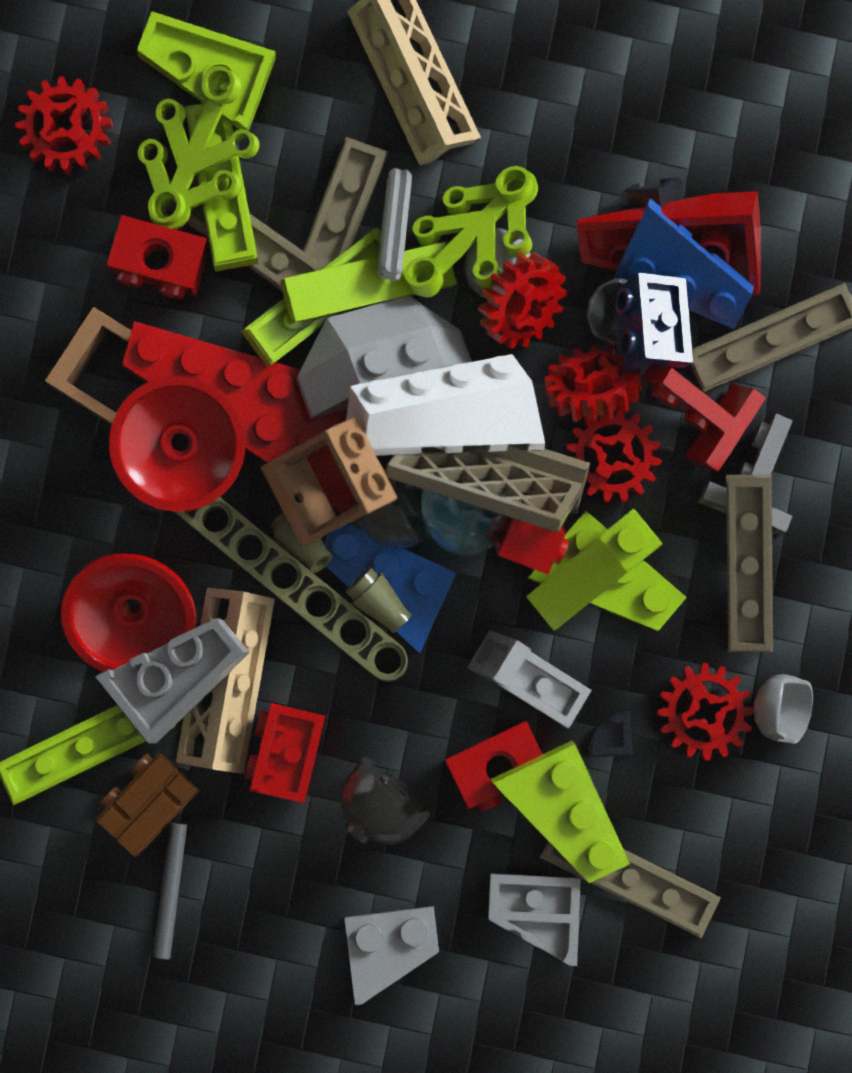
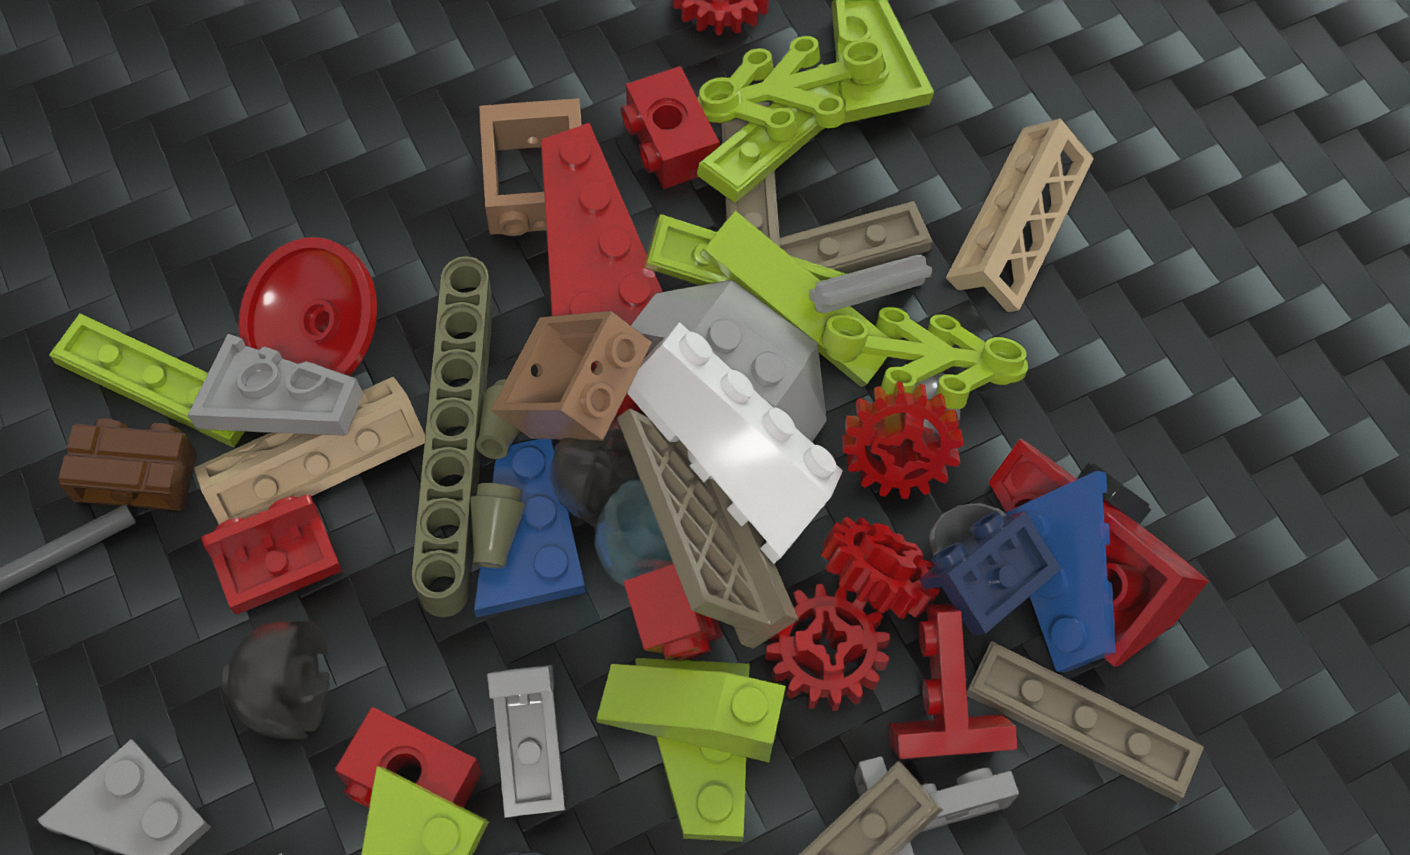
camera: 50 degrees right, 20 degrees down
red dish [109,376,246,512] -> none

